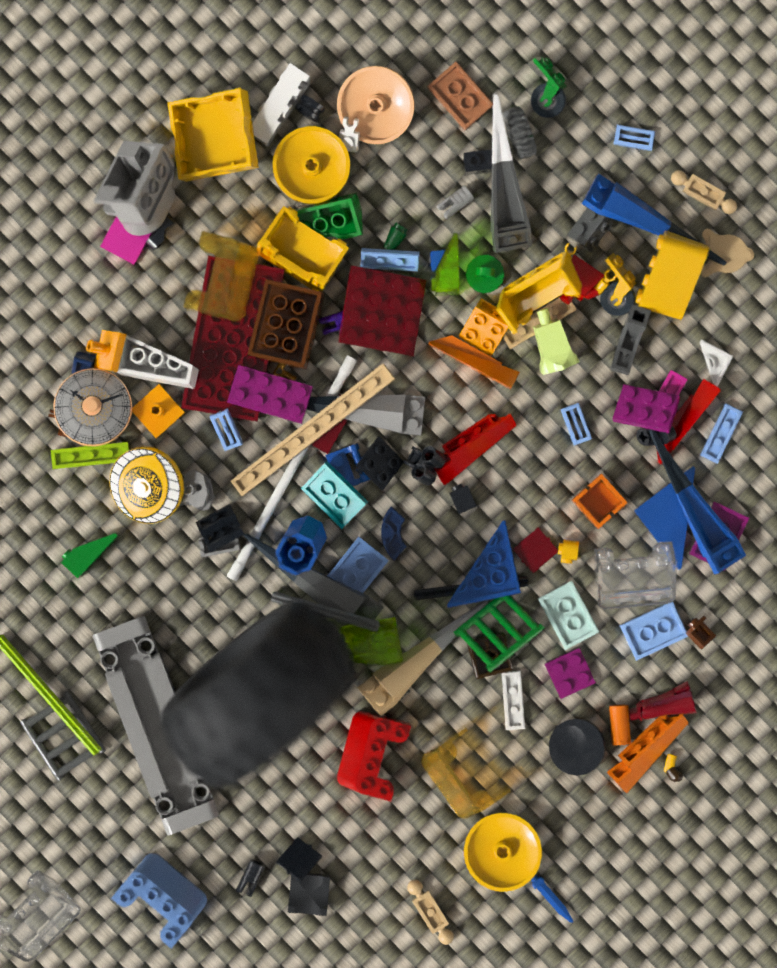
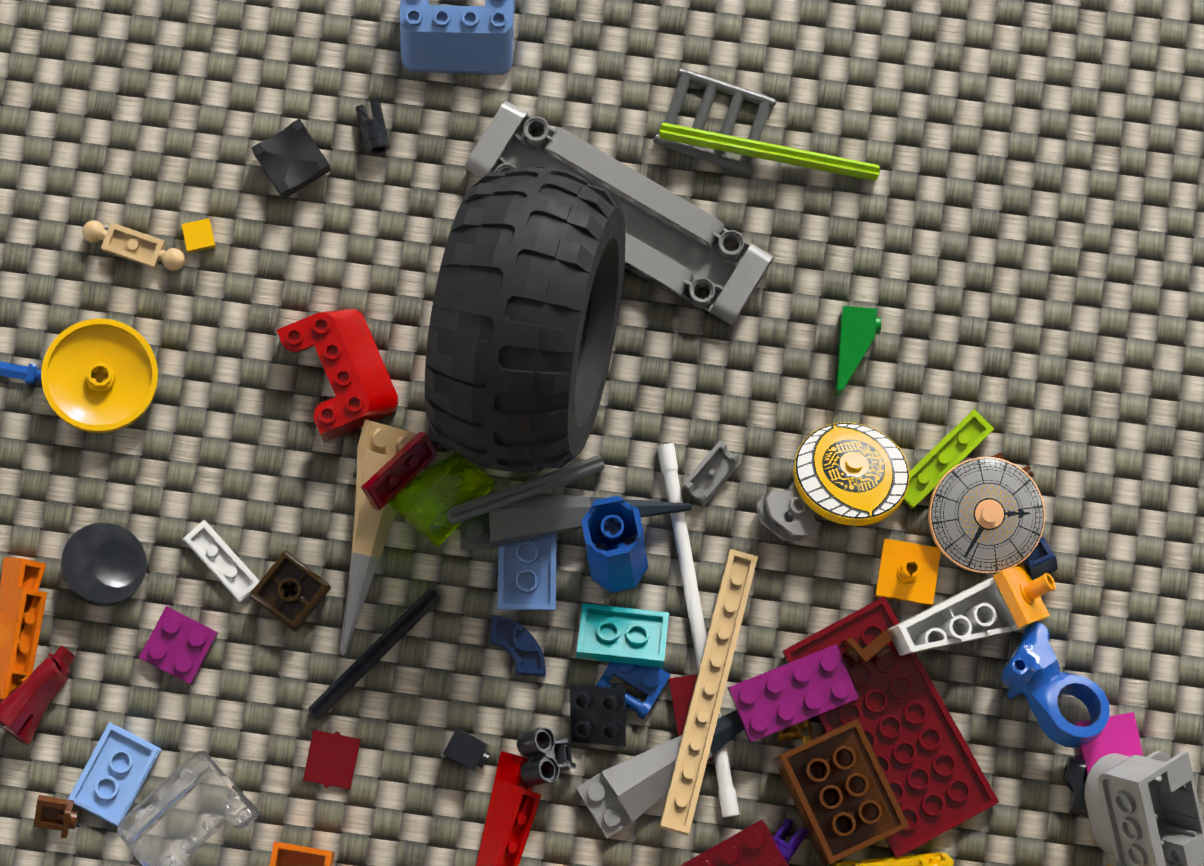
camera: 140 degrees right, 10 degrees down
clear yellow windscreen [184,231,259,322] -> none
black slope [196,504,245,553] -> none
light blue tile [209,408,243,451] -> none
black piece [276,837,322,882] -> none
clear yellow windscreen [421,725,511,819] -> none
blue tile [447,520,521,608] -> none
green bar [453,596,544,672] -> none
light aqua tile [538,581,599,650] -> none
yellow plate [558,539,579,564] -> none
orange pin [609,704,631,745] -> none
none -> yellow tile [181,218,216,253]
none -> dark red tile [361,432,438,511]
none -> reddish brown bracket [844,630,892,666]
none -> blue animal [1000,622,1110,748]

